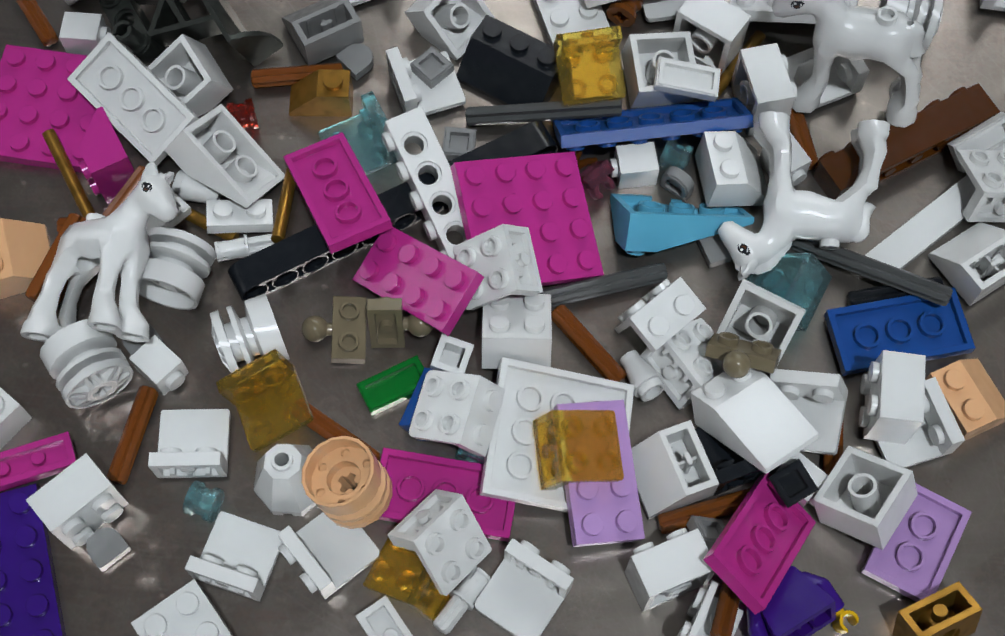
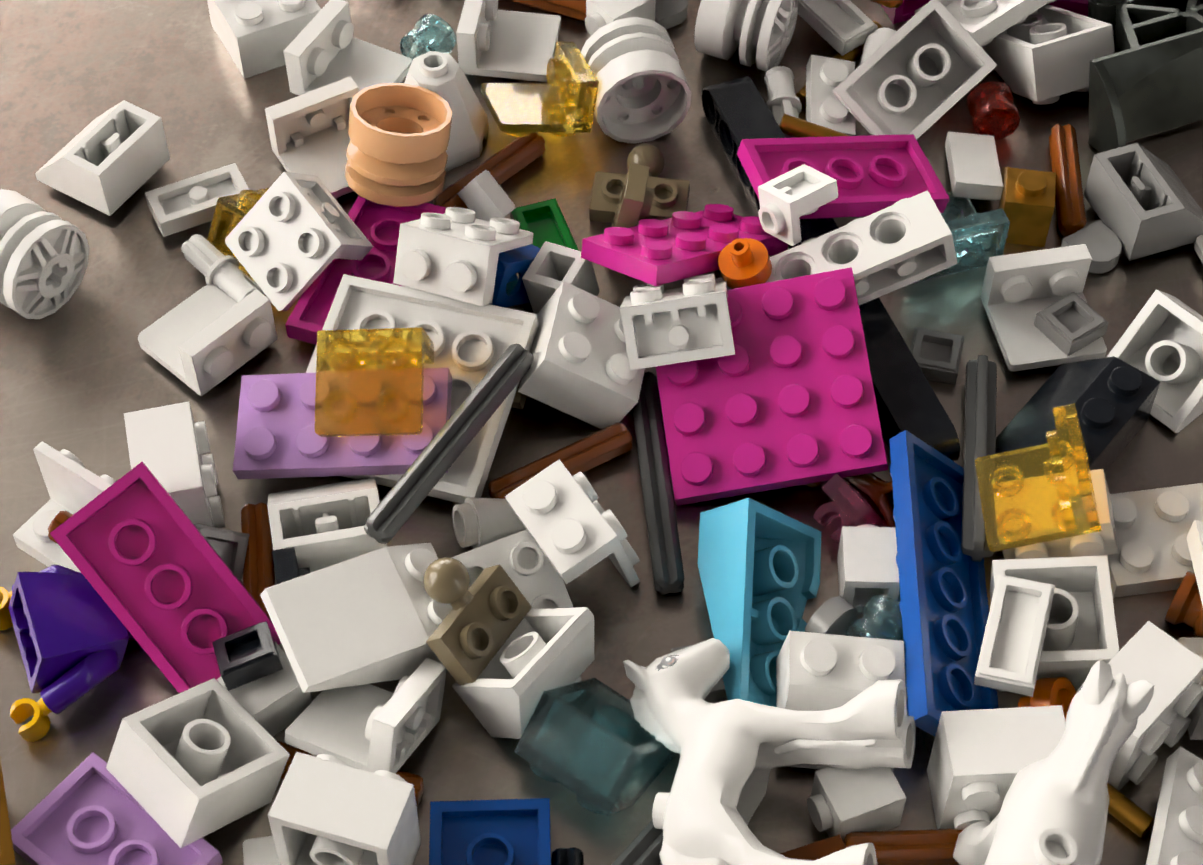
camera: 100 degrees right, 15 degrees down
none -> dark grey axle [364,344,534,544]
none -> white tile [458,170,516,222]
none -> orange tile [718,238,772,289]
none -> white bracket [758,164,838,246]
none -> white tile [945,131,1004,201]

